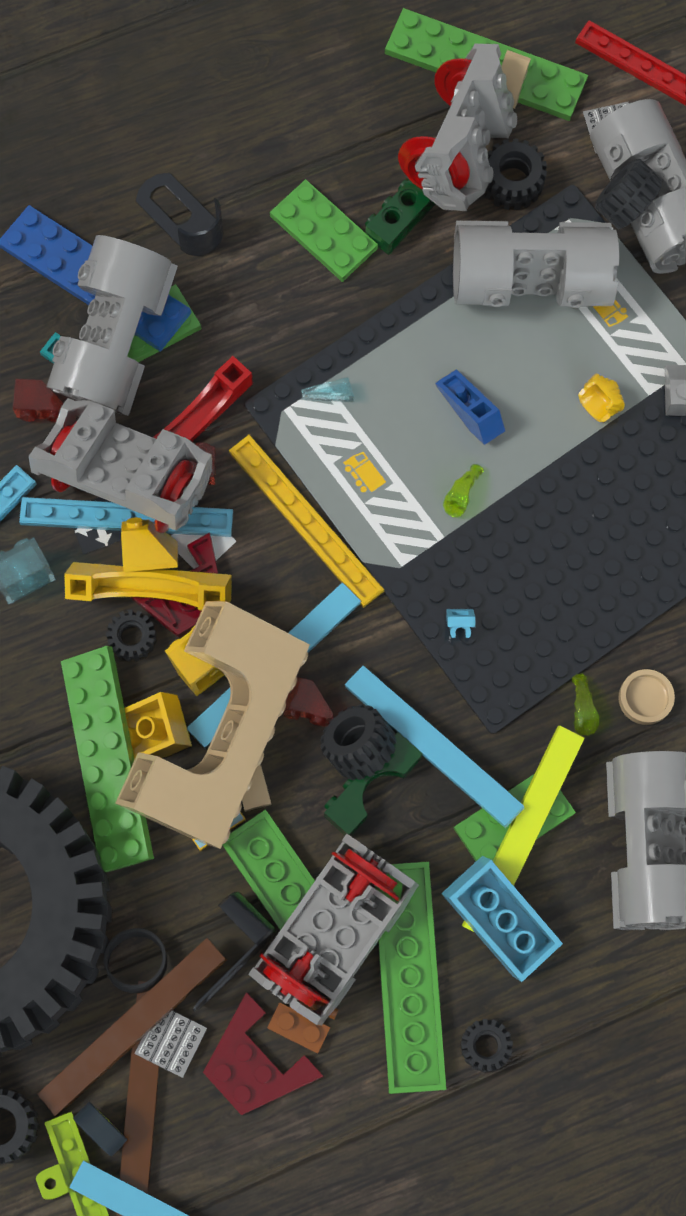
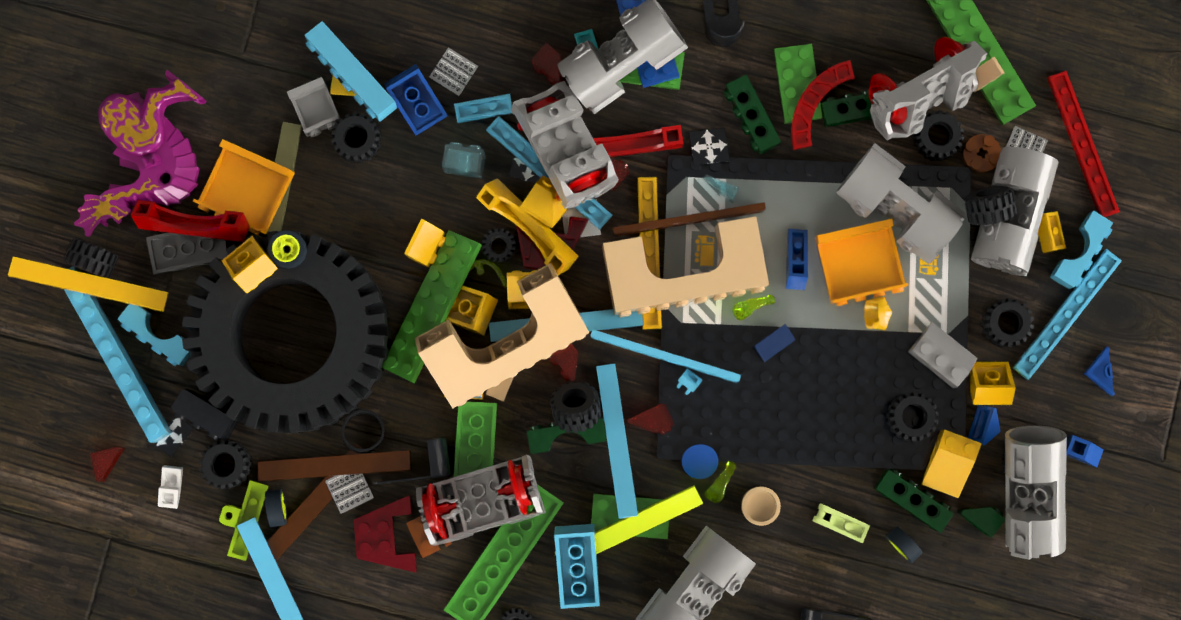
camera: 40 degrees right, 10 degrees up
none -> yellow slope [404,219,446,268]
none -> clear neon green piece [470,259,507,288]
none -> medium azure tile [591,329,741,383]
none -> tan arch [602,216,769,318]
none -> reddish brown tile [612,202,766,237]
none -> clear red slope [627,403,675,435]
none -> blue sticker [682,444,718,479]
none -> black sticker [689,128,730,165]
none -> dark green brick [724,75,781,155]
none -> dark blue slope [753,324,795,362]
none -> red tile [791,60,855,150]
none -> light orange panel [815,219,908,306]
none -> dark orange plate [962,134,1001,173]

